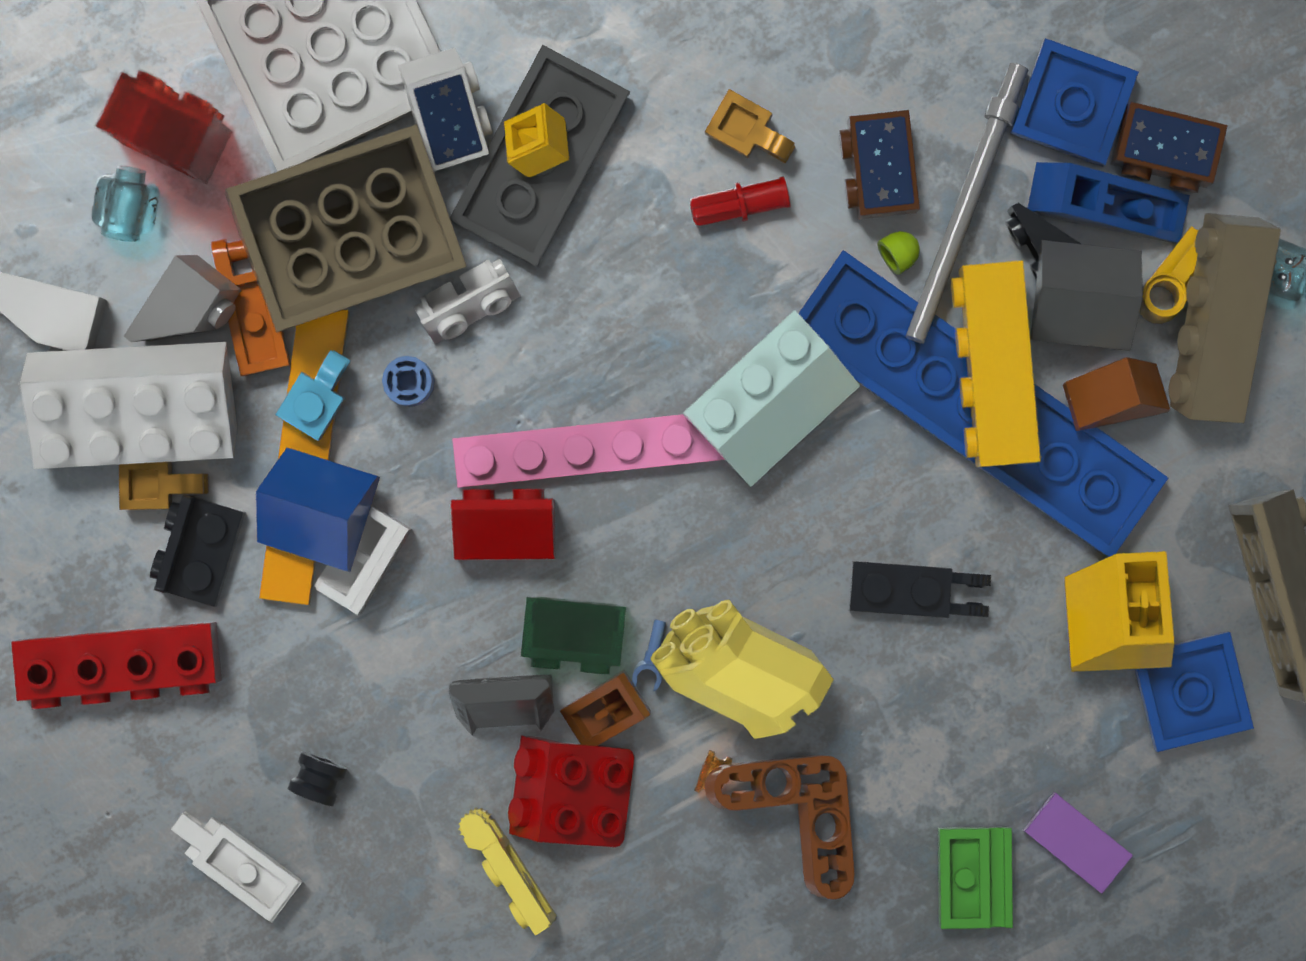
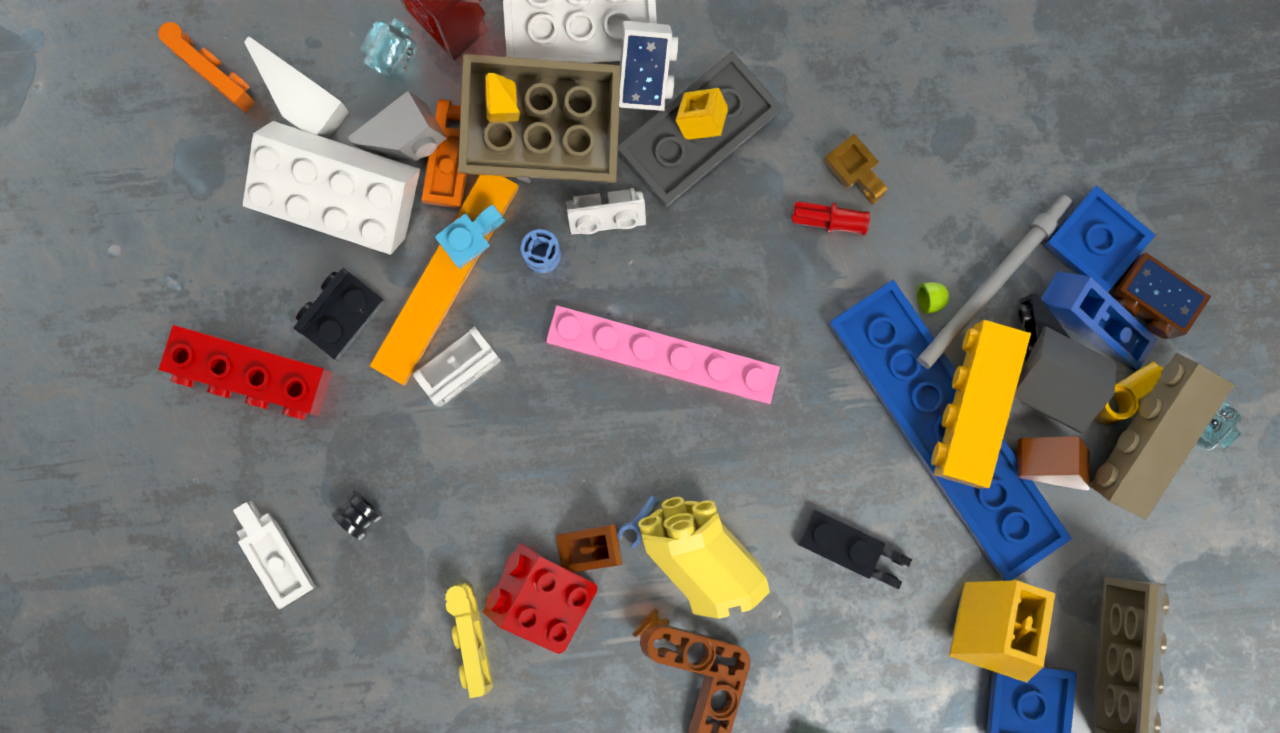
camera: 15 degrees right, 5 degrees down
pearl gold plate [119,462,209,510] -> none
blue slope [256,448,380,572] -> none
dark grey slope [448,674,555,736] -> none
red slope [451,489,555,560] -> none
clear green brick [521,595,627,674] -> none
light aqua slope [683,310,860,487] -> none
brick [839,110,920,219] -> none
none -> yellow slope [485,73,520,122]

